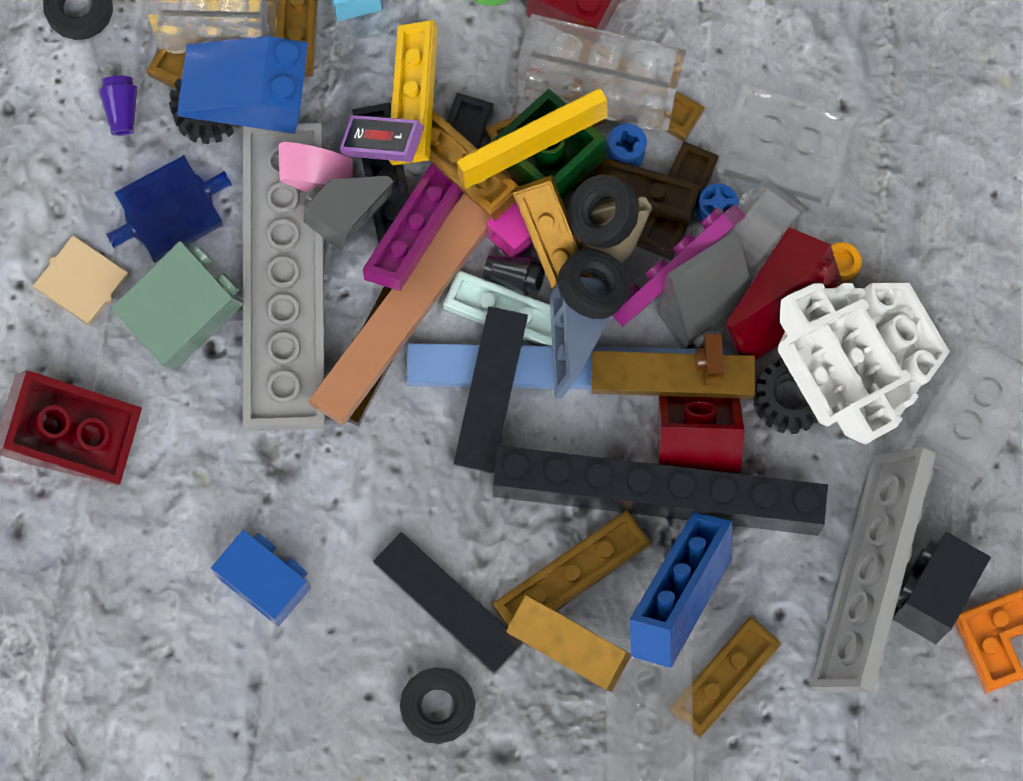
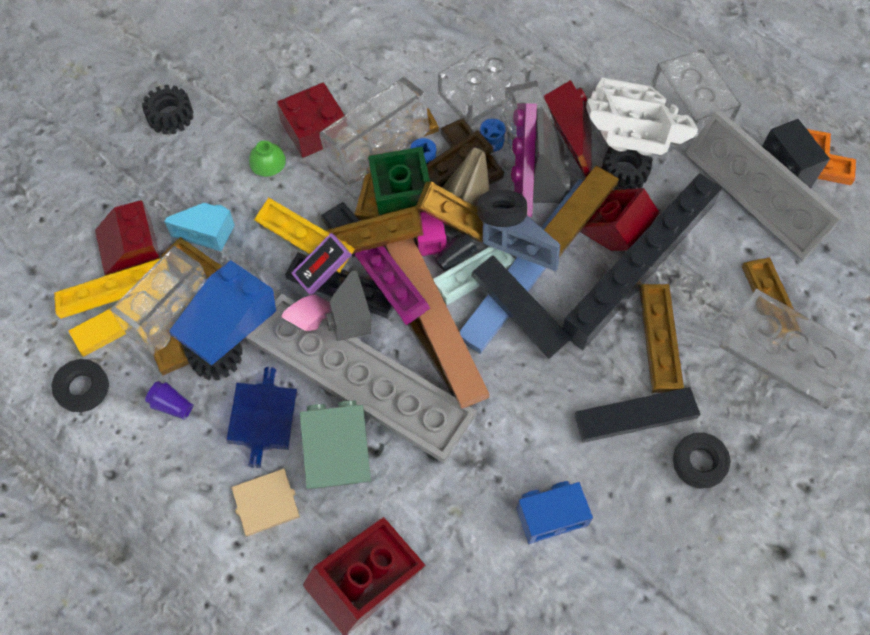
camera: 55 degrees left, 10 degrees down
yellow tile [457,89,607,189] -> none
pearl gold tile [506,595,631,692] -> none
black tyre [568,175,640,248] -> none
blue brick [630,512,732,668] -> none
reddish brown plate [695,334,724,386] -> none

